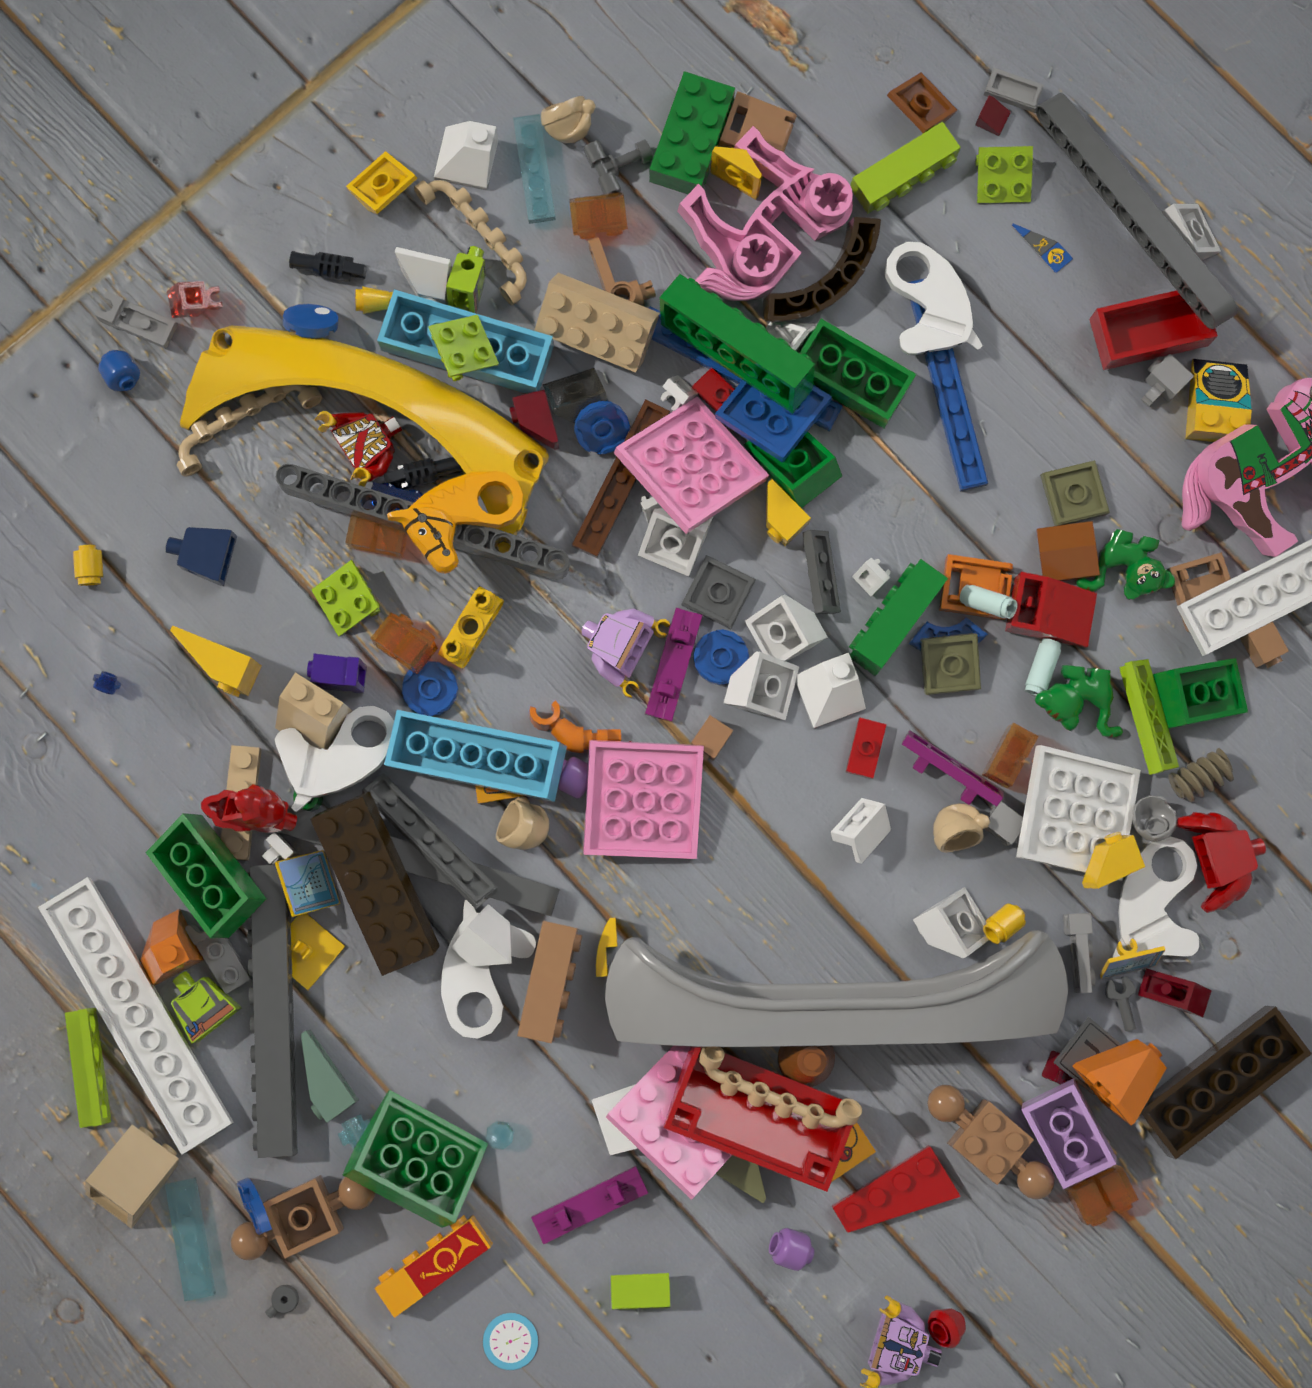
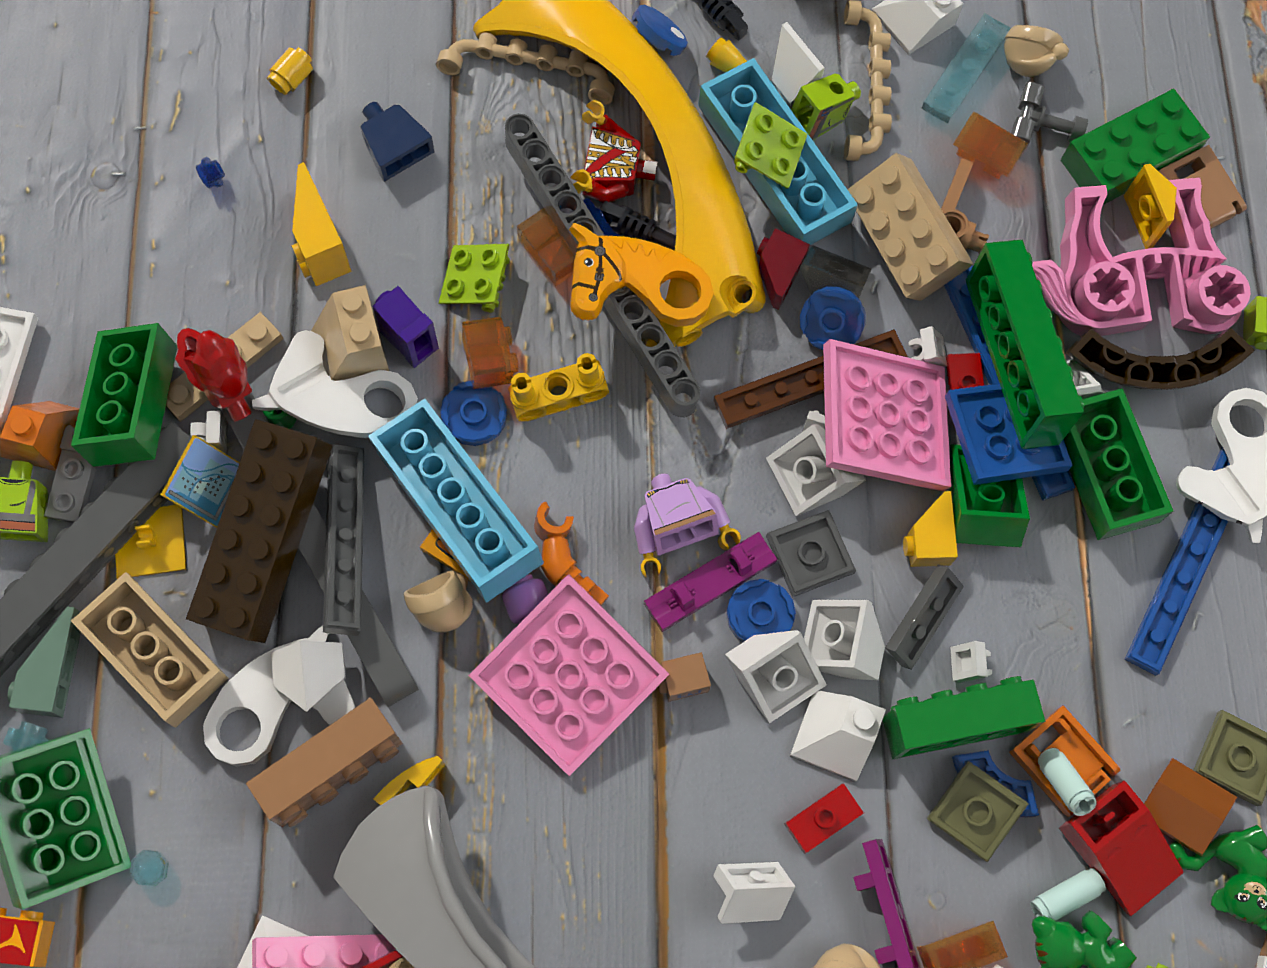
camera: 40 degrees right, 10 degrees down
none -> tan brick [71,572,229,728]

